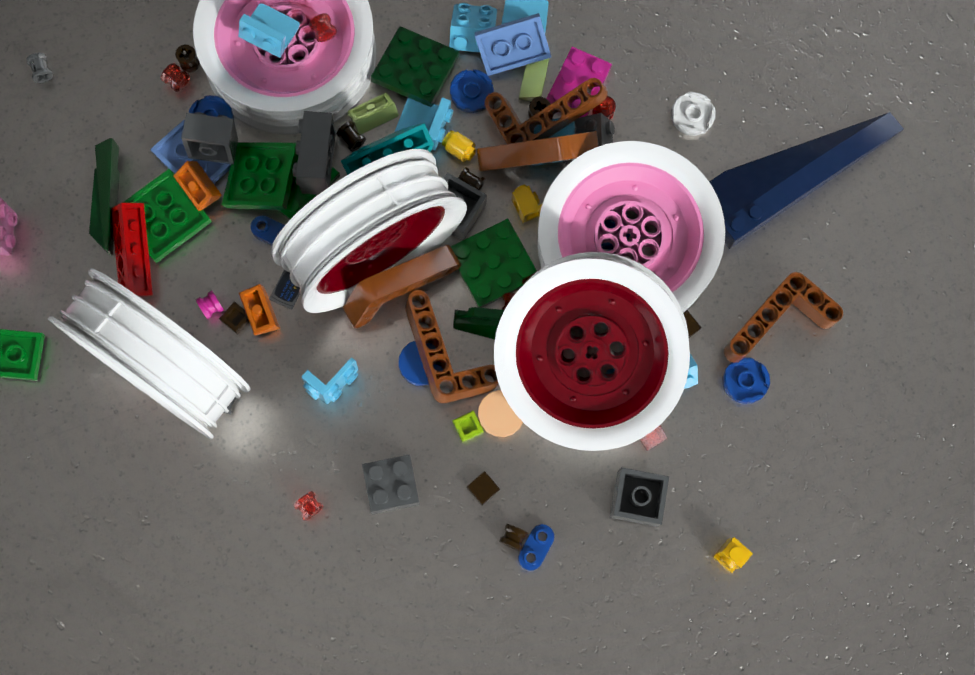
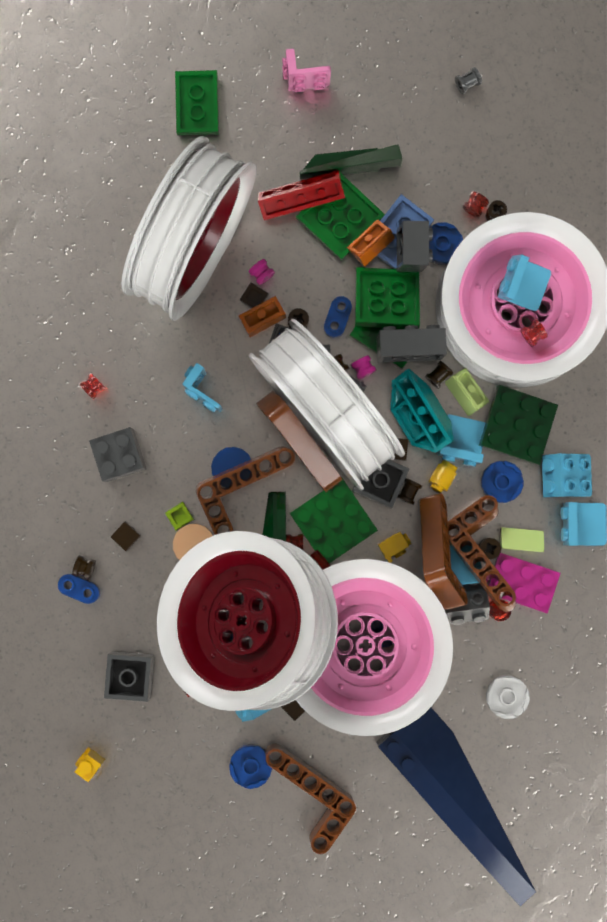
camera: 90 degrees right, 10 degrees up
medium blue plate [475,13,551,76] -> none
none -> dark brown wheel [288,308,309,329]

